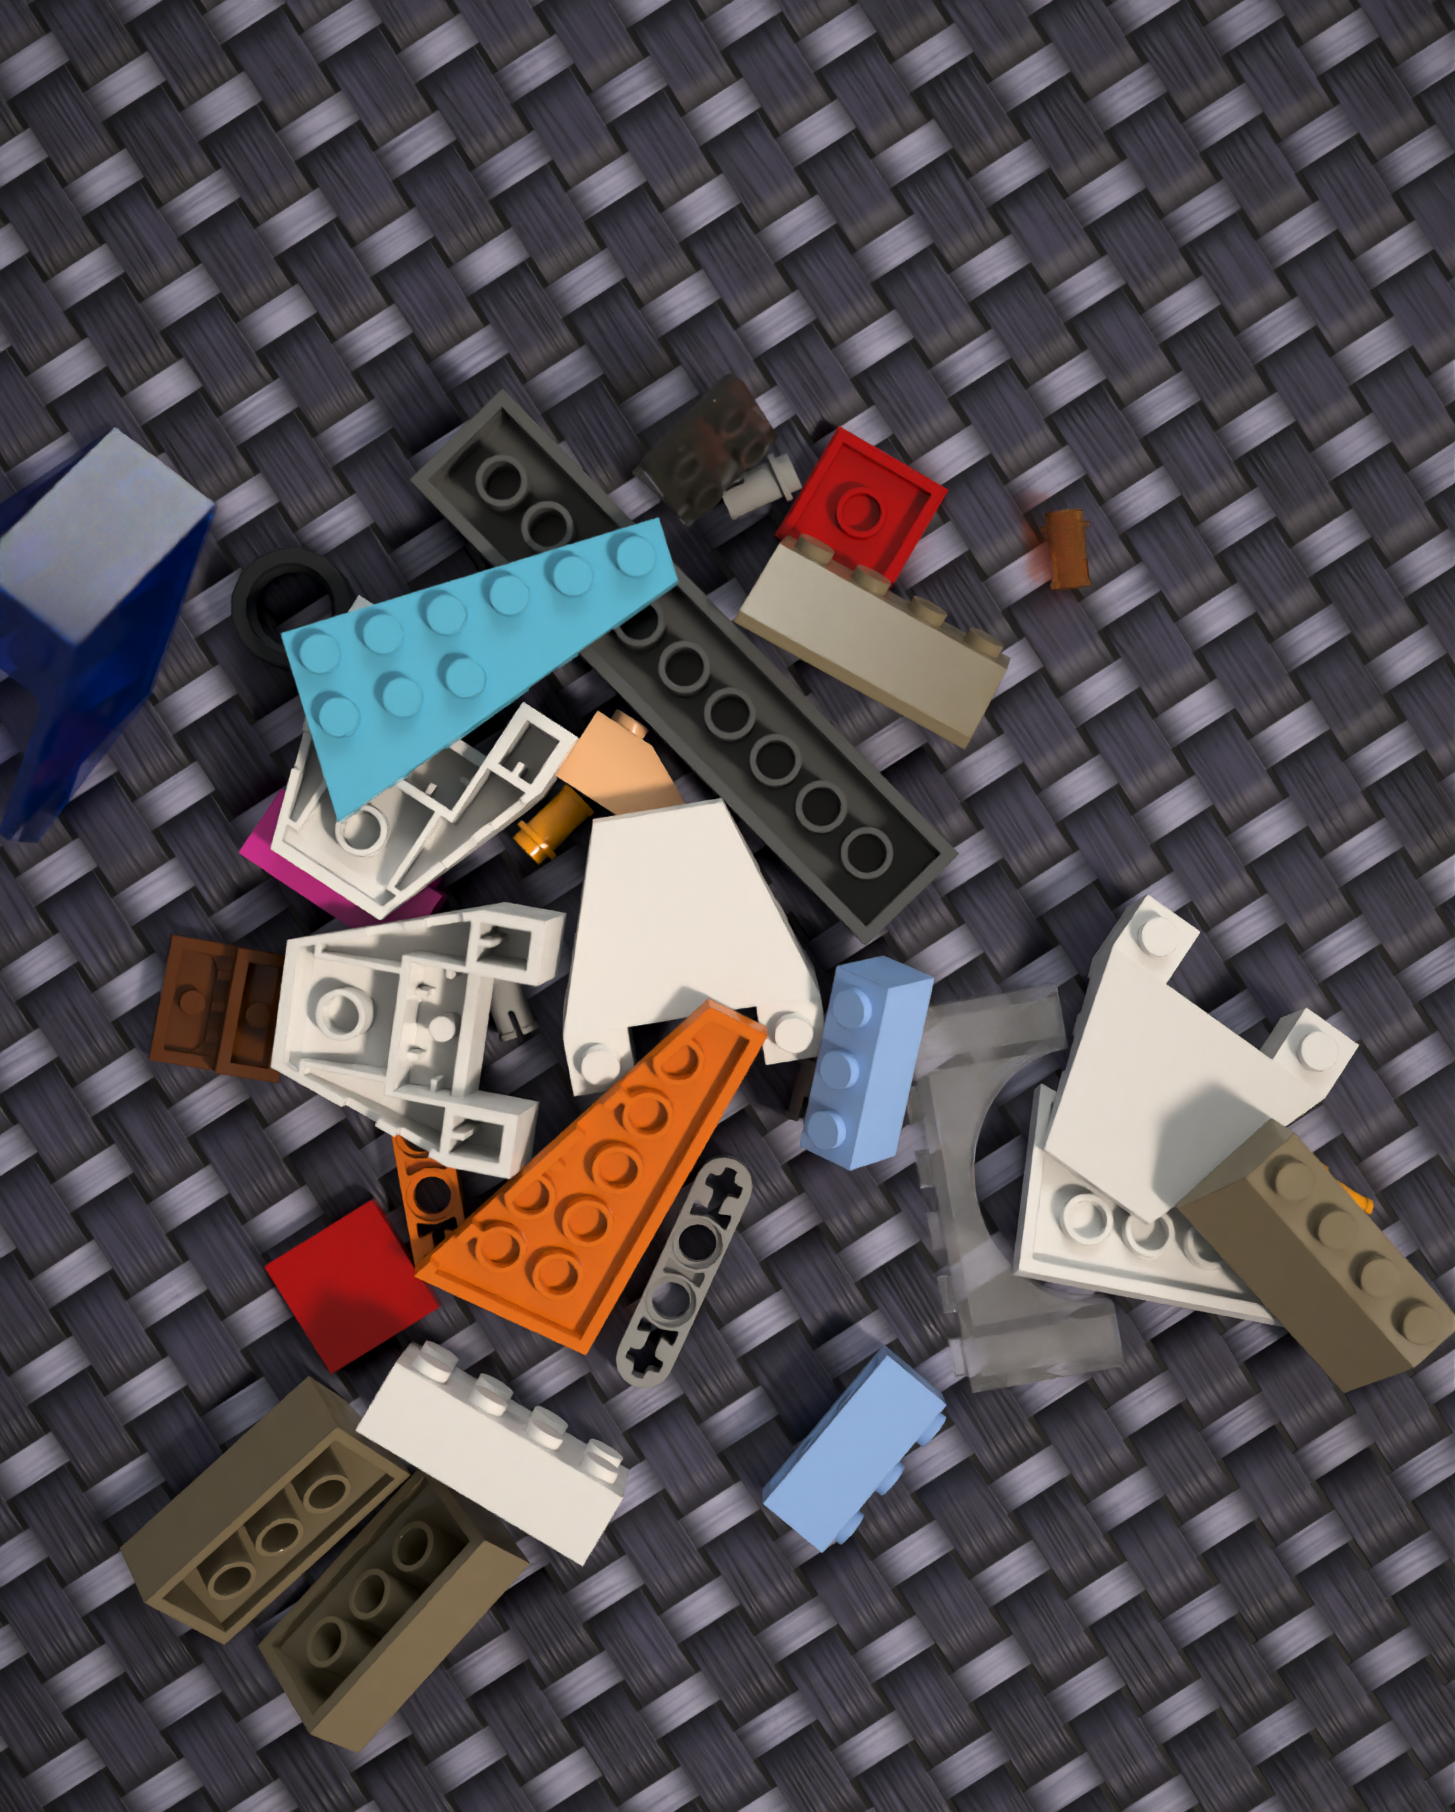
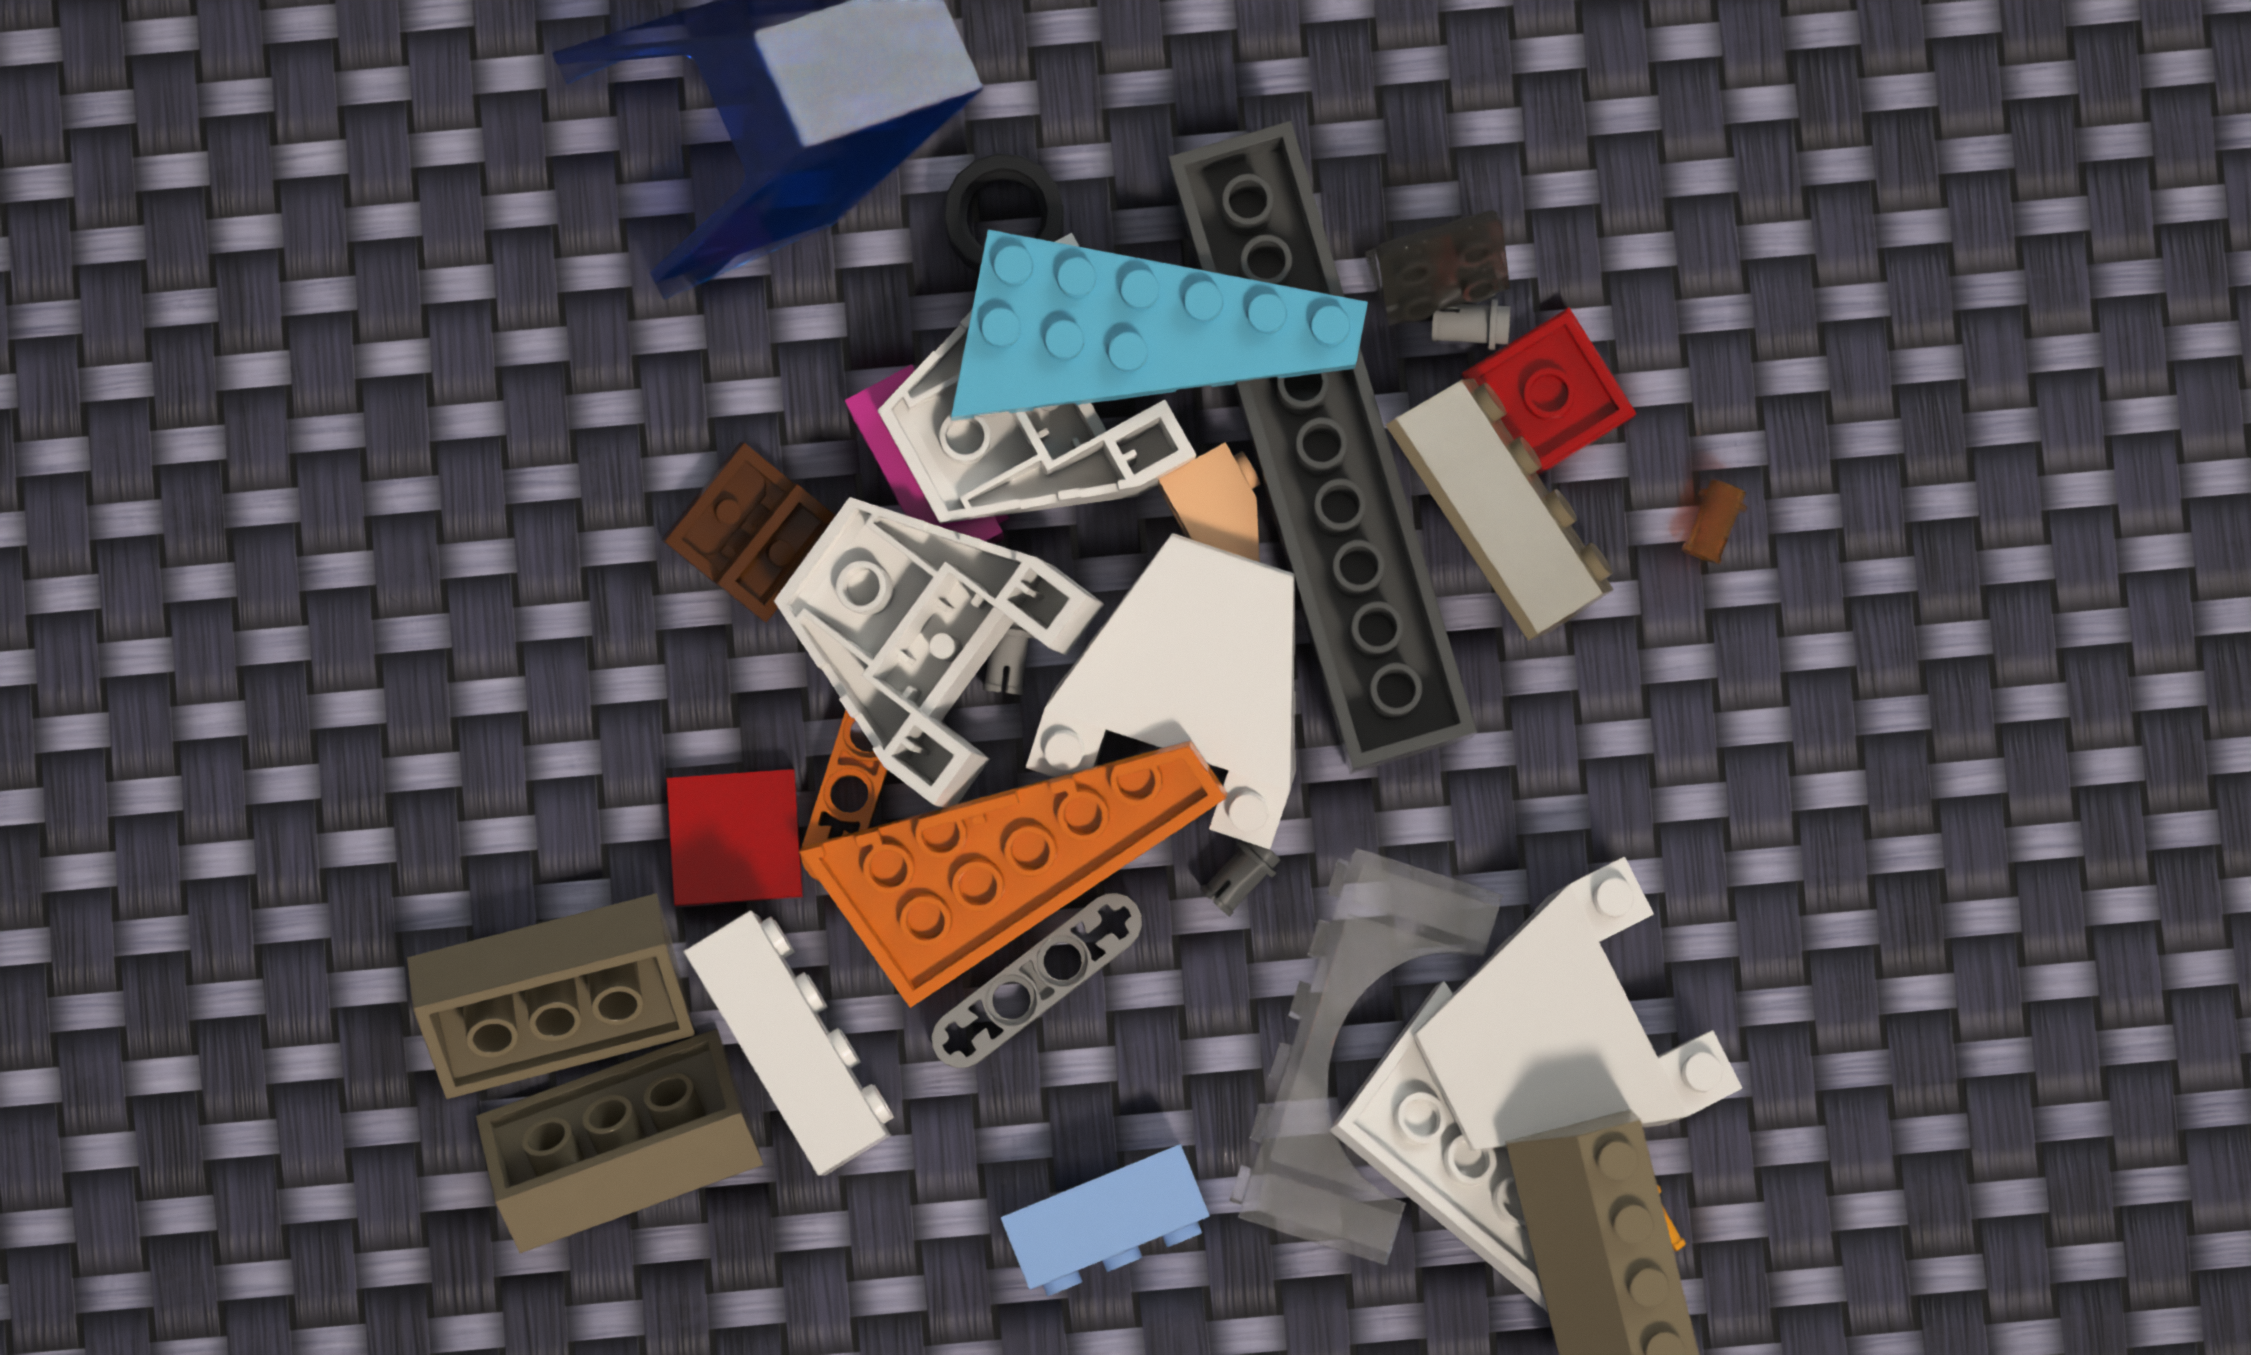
camera: 30 degrees right, 5 degrees down
light orange pin [512,784,594,865] -> none
light blue brick [799,956,935,1171] -> none

